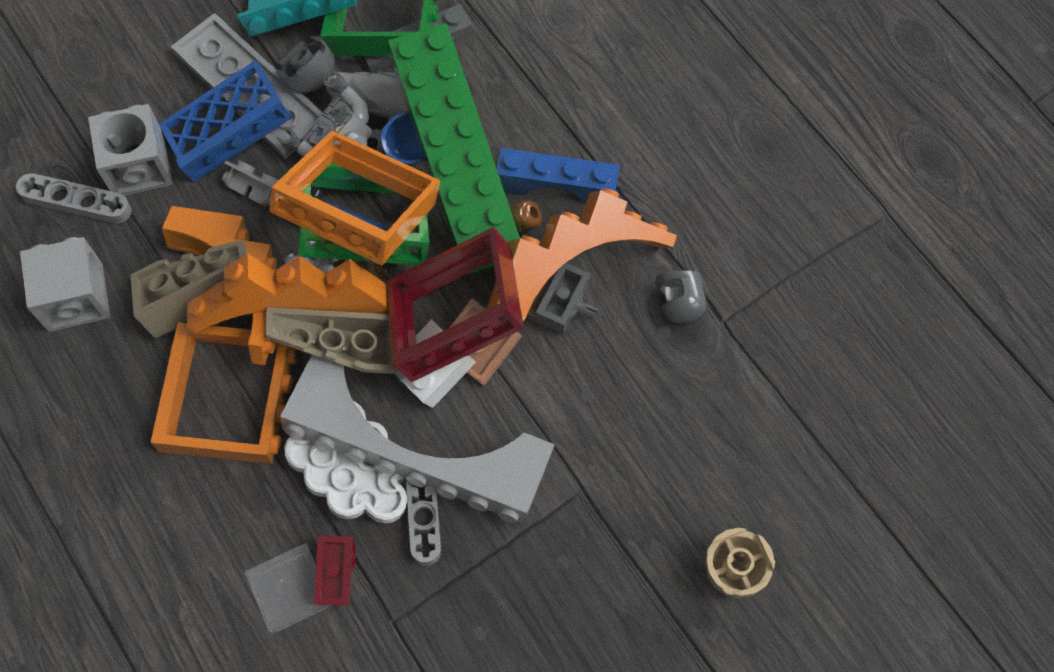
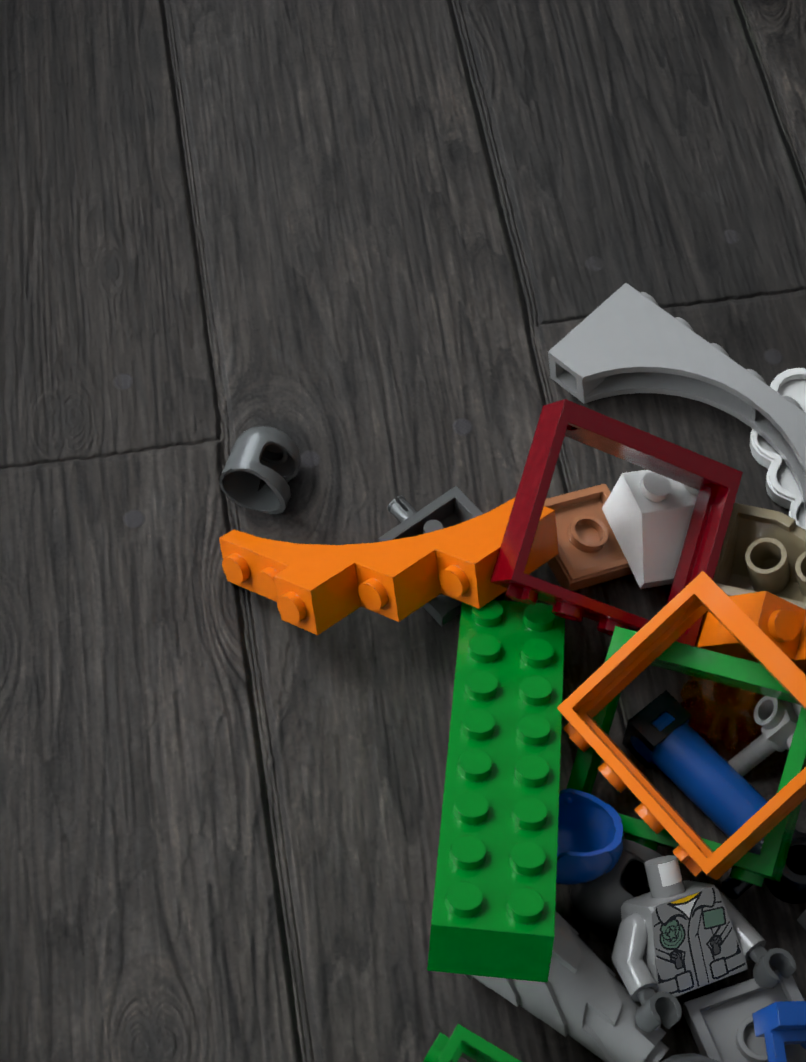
camera: 155 degrees left, 10 degrees down
light grey beam [406,481,441,566] -> none
blue arch [497,148,620,204] -> none
dark orange piece [510,201,542,234] -> none
tan cylinder [705,528,775,598] -> none

